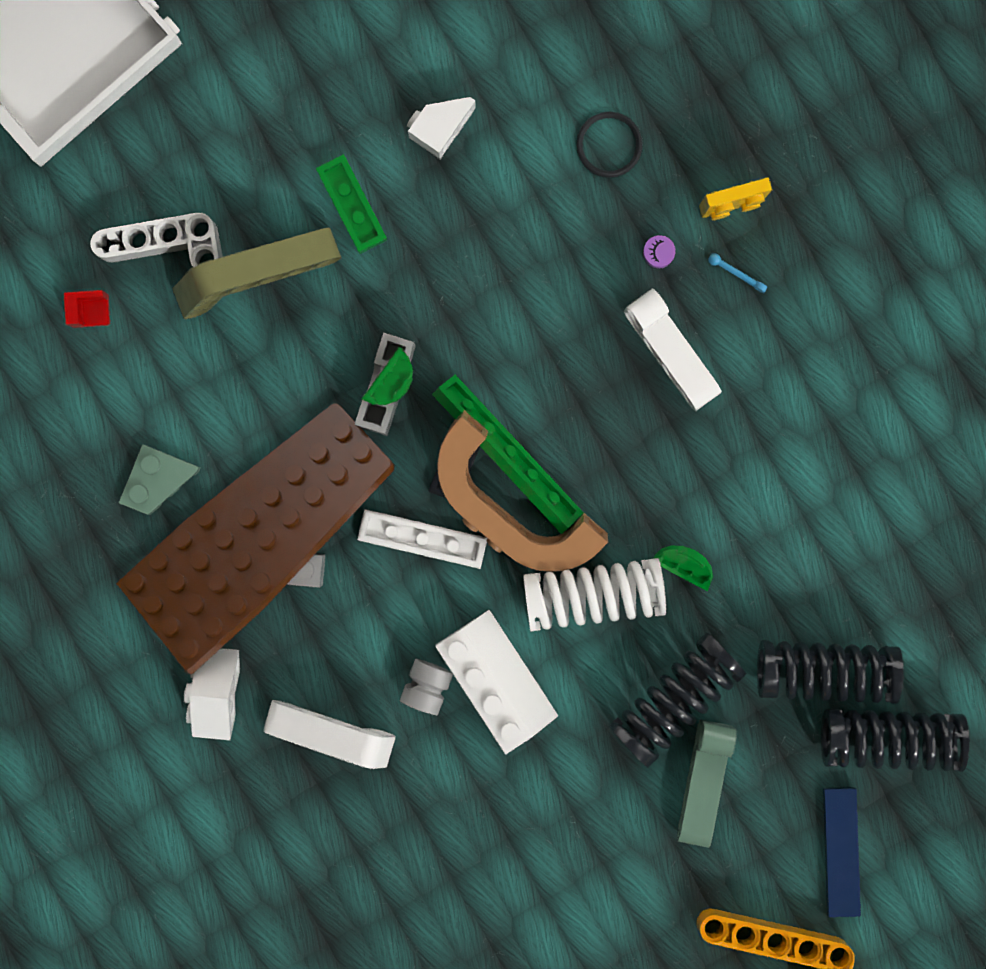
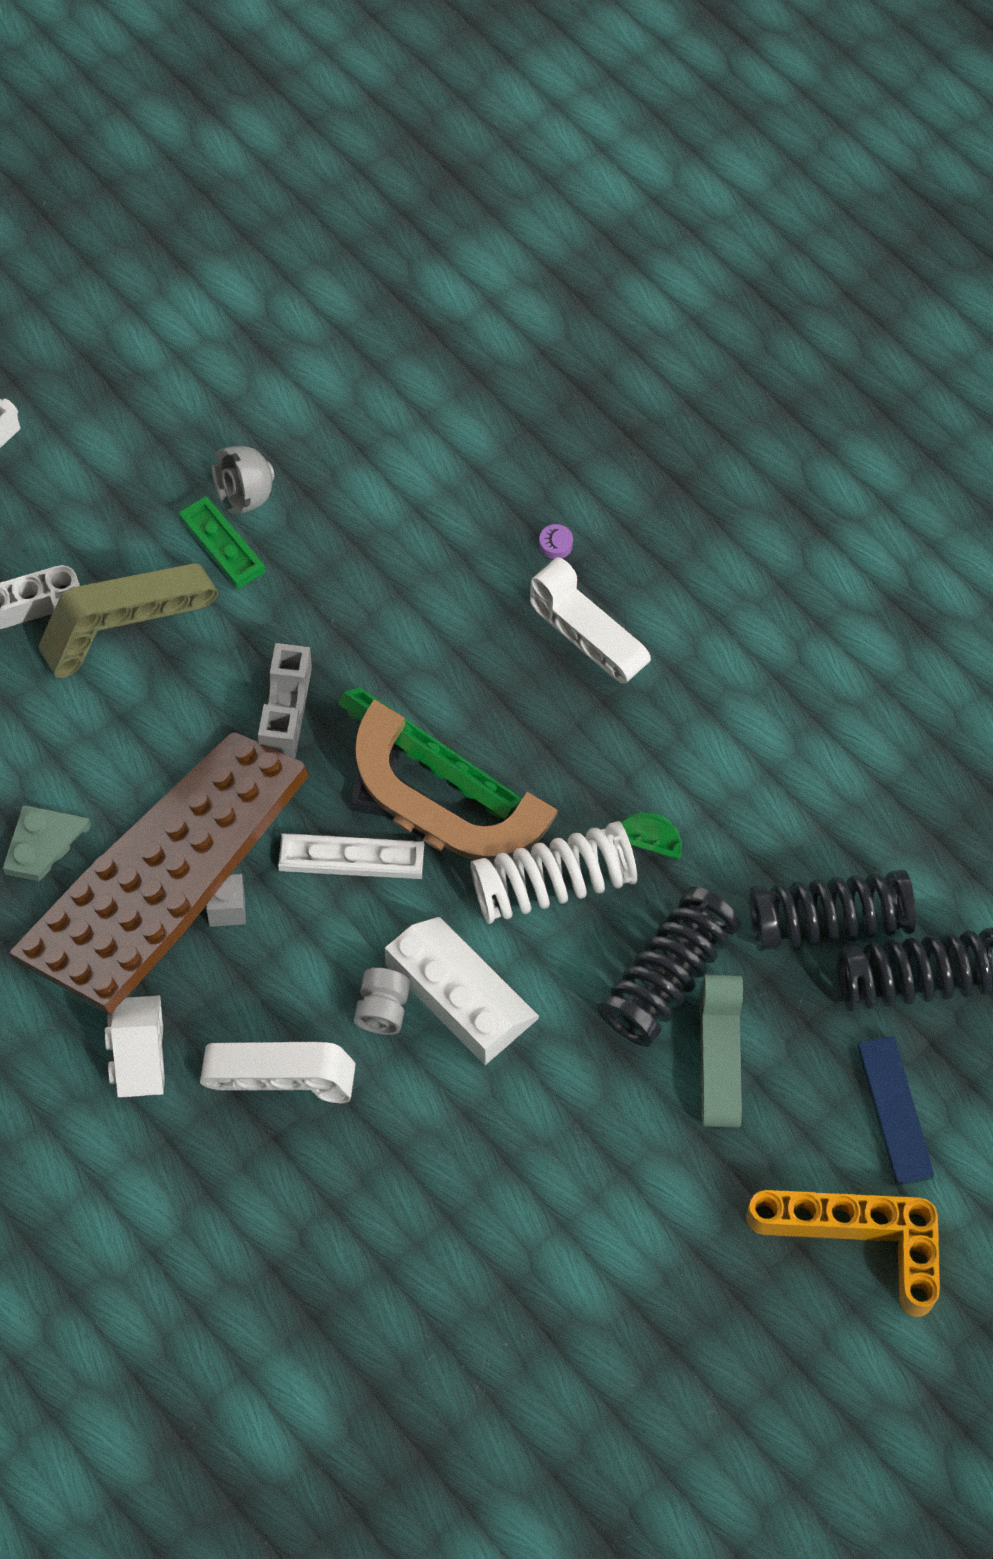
camera: 15 degrees left, 25 degrees down
green plate [362,347,413,405] -> none
white slope [407,97,476,159] -> none
black tyre [576,112,643,178] -> none
yellow plate [699,177,772,220] -> none
dark azure hinge [709,253,768,293] -> none
none -> light grey cylinder [212,445,274,515]

